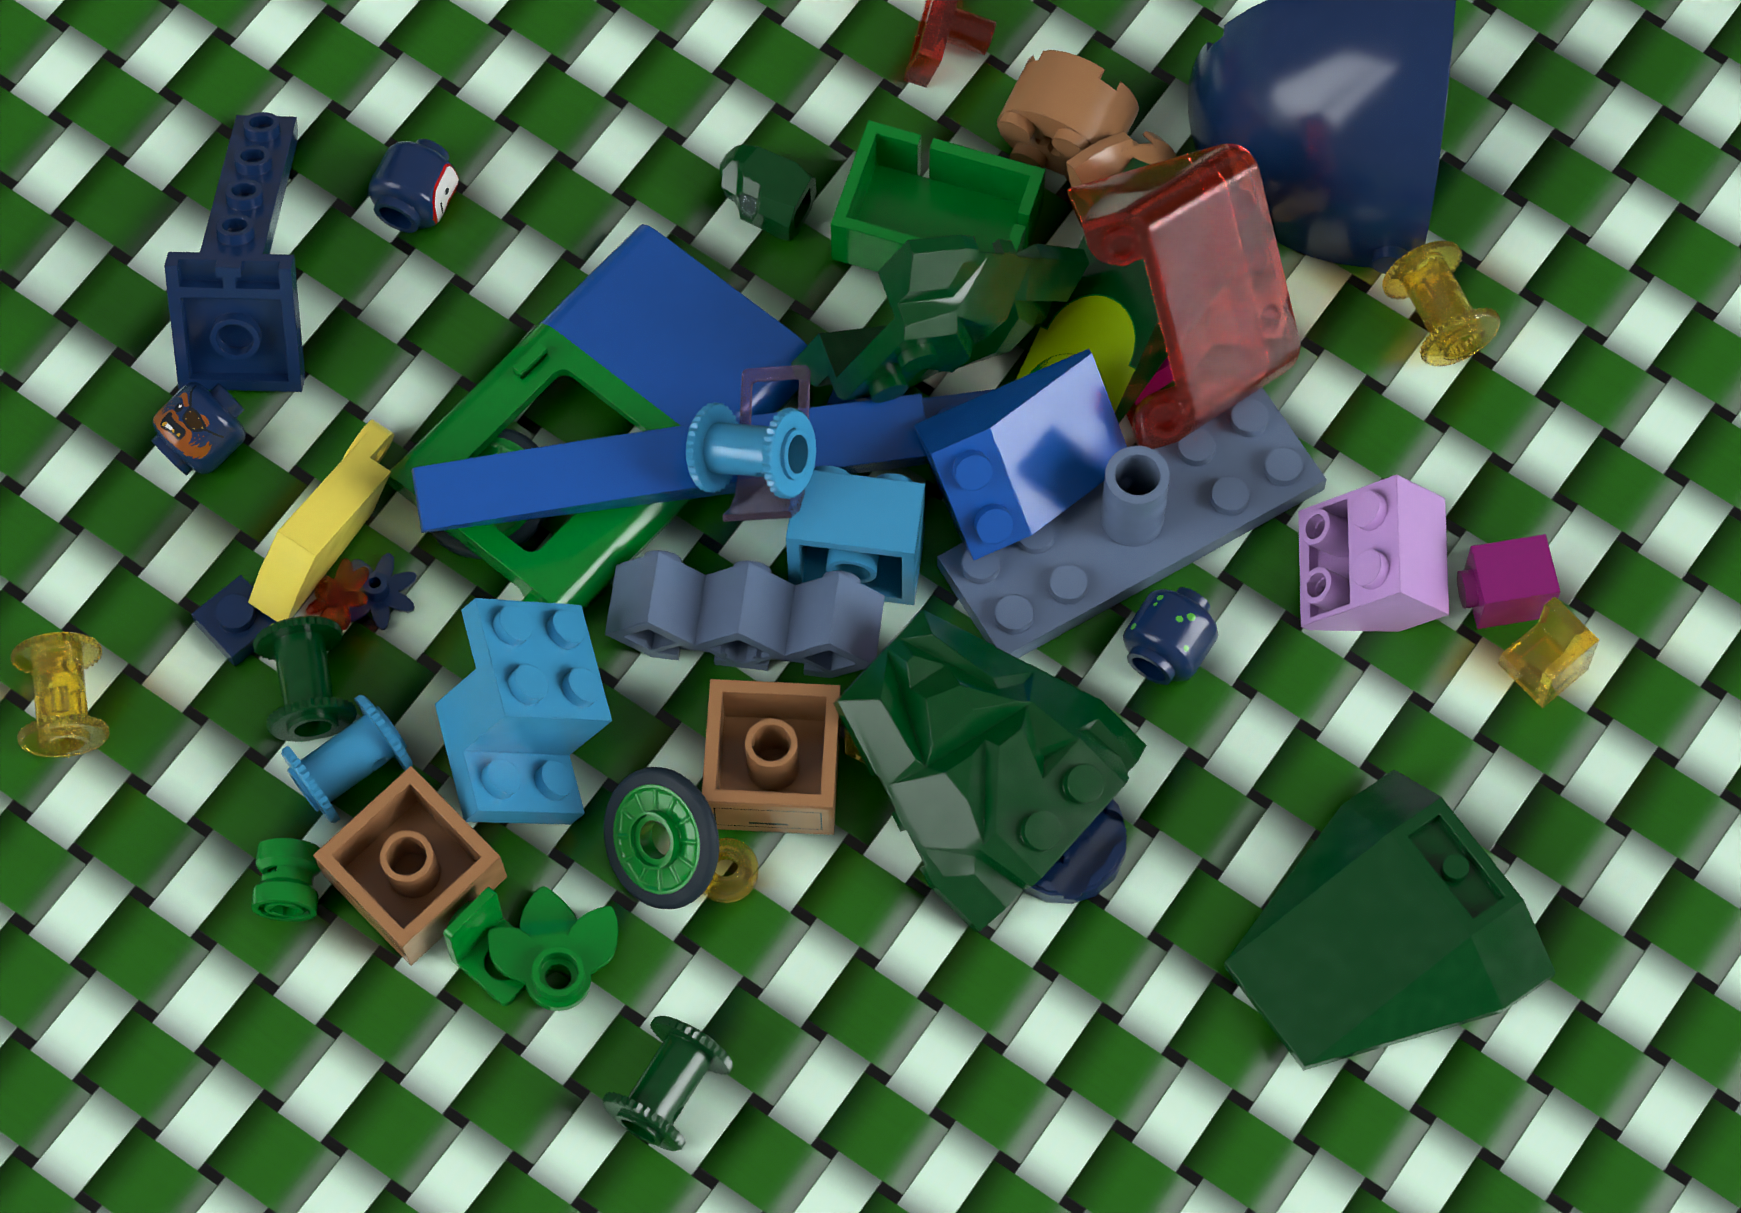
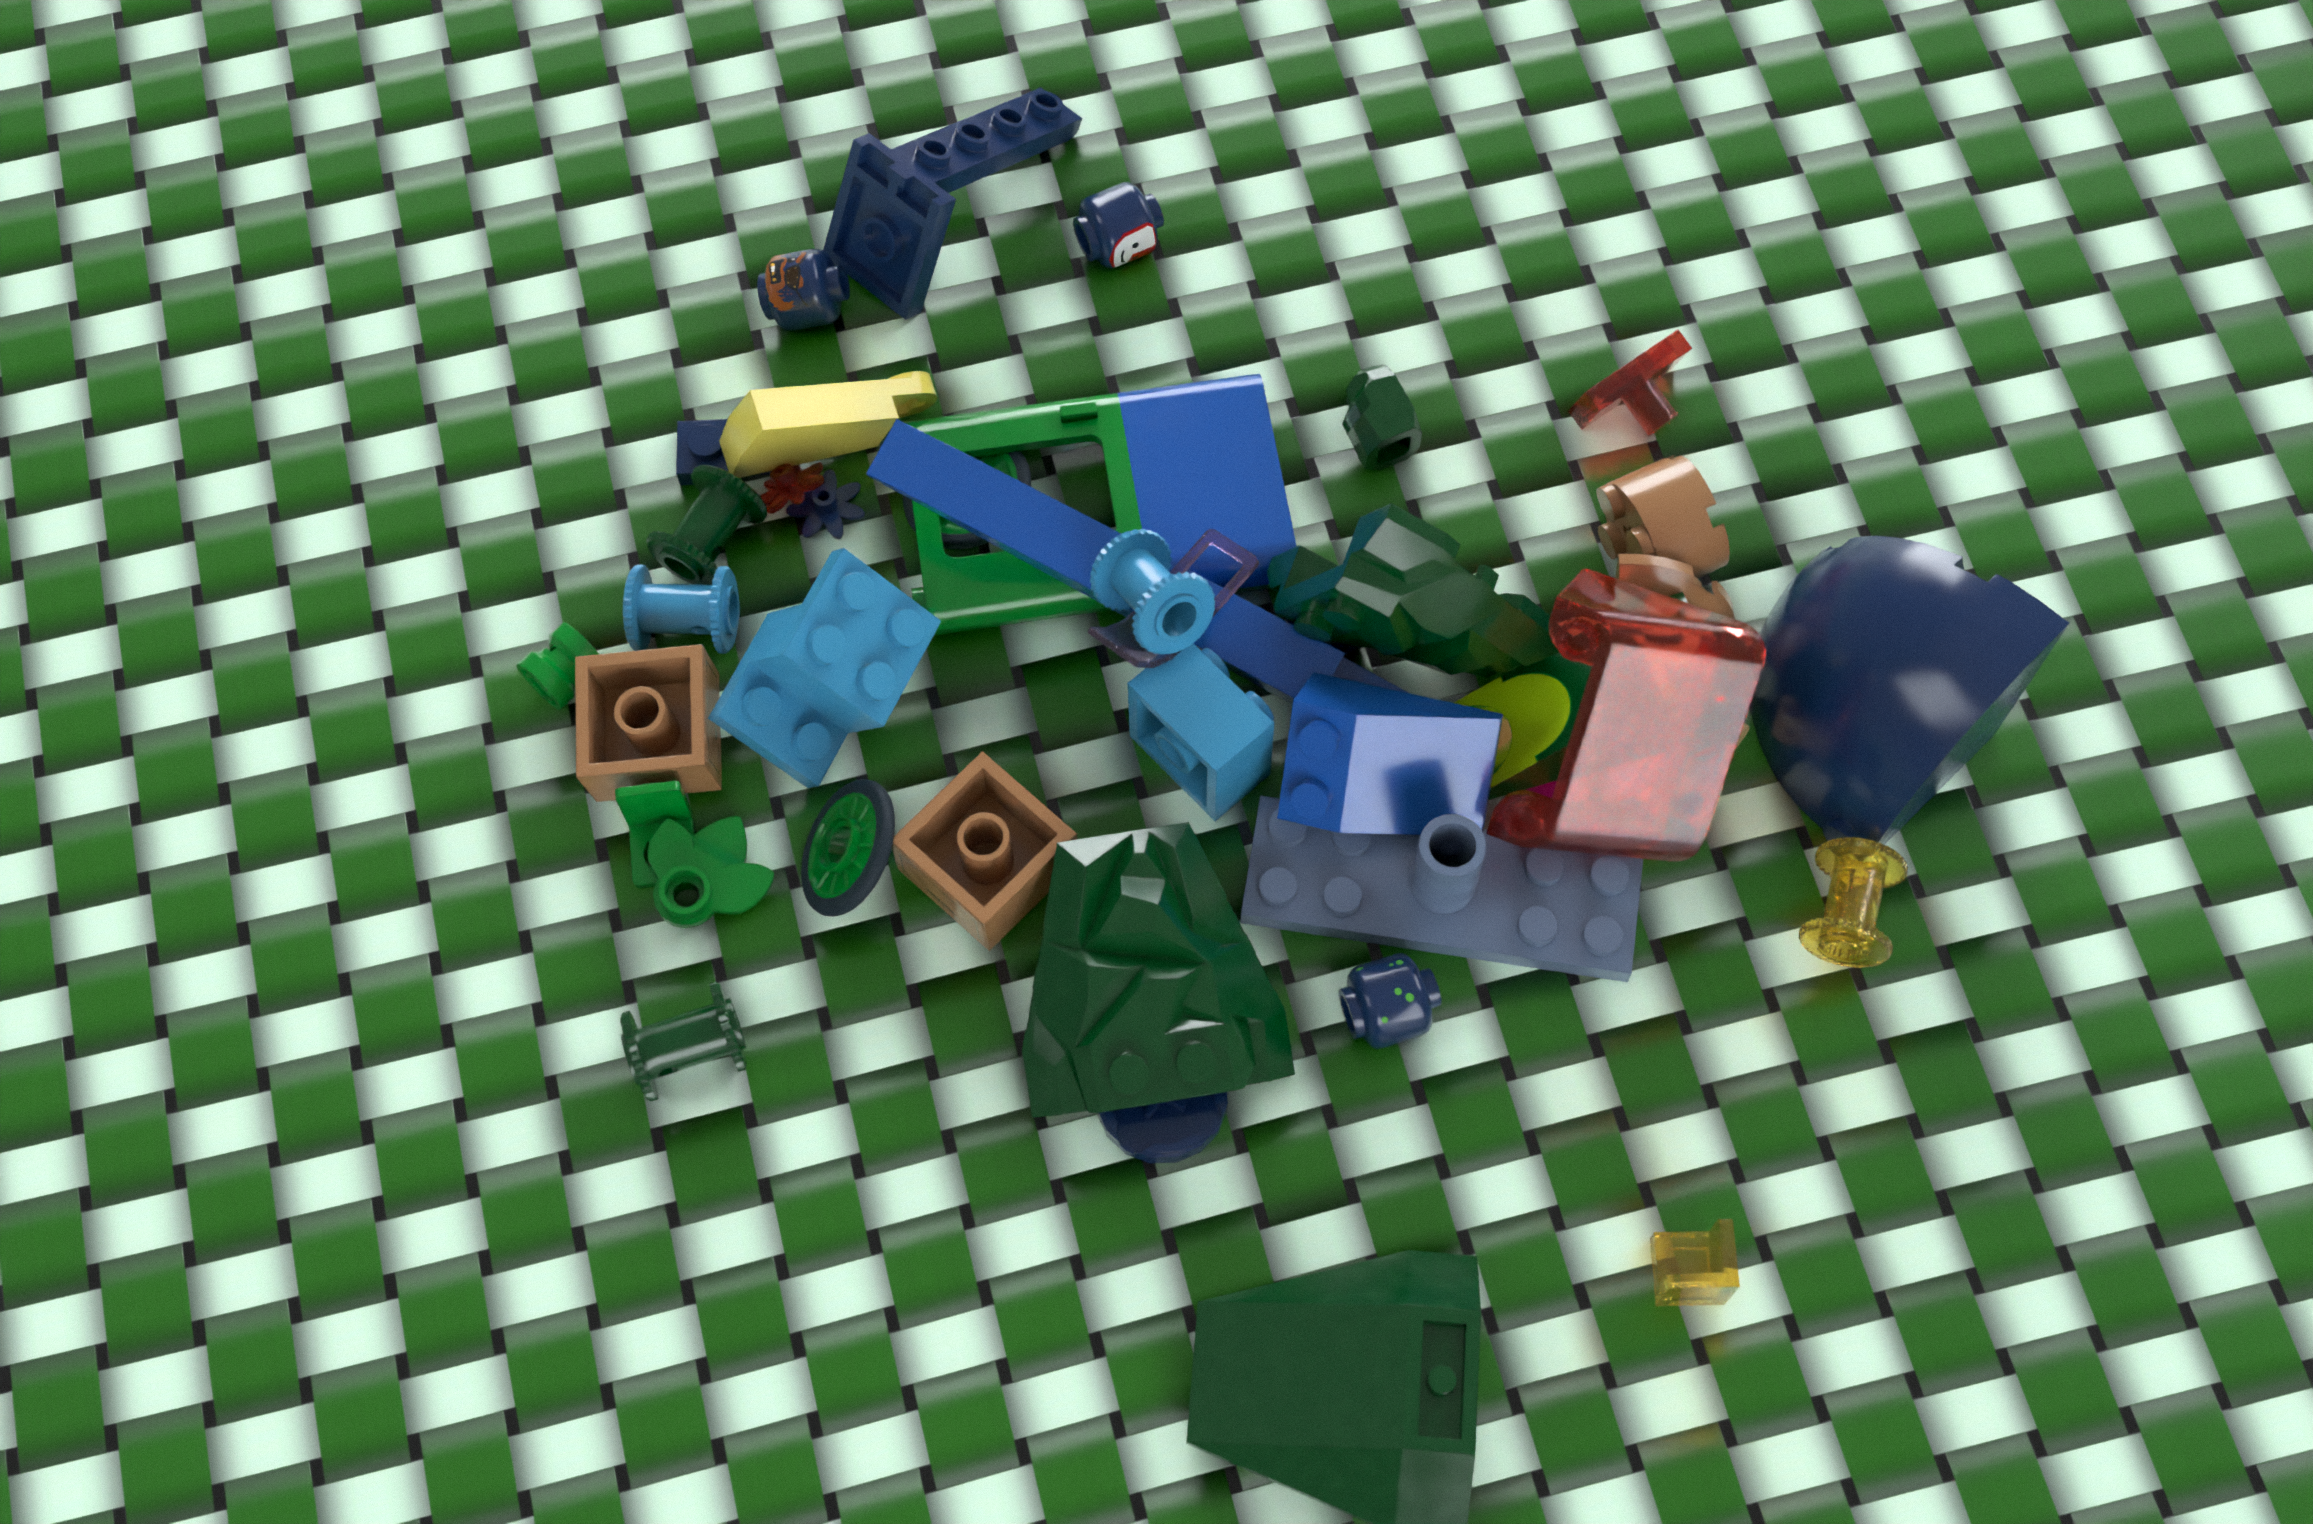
camera: 40 degrees right, 0 degrees up
clear yellow hose [11,632,110,757] -> none
sand blue brick [605,550,885,678] -> none
clear yellow plate [703,838,759,903] -> none
green piece [830,120,1046,272] -> none
lavender slope [1298,475,1449,632] -> none
magenta brick [1457,534,1561,629] -> none

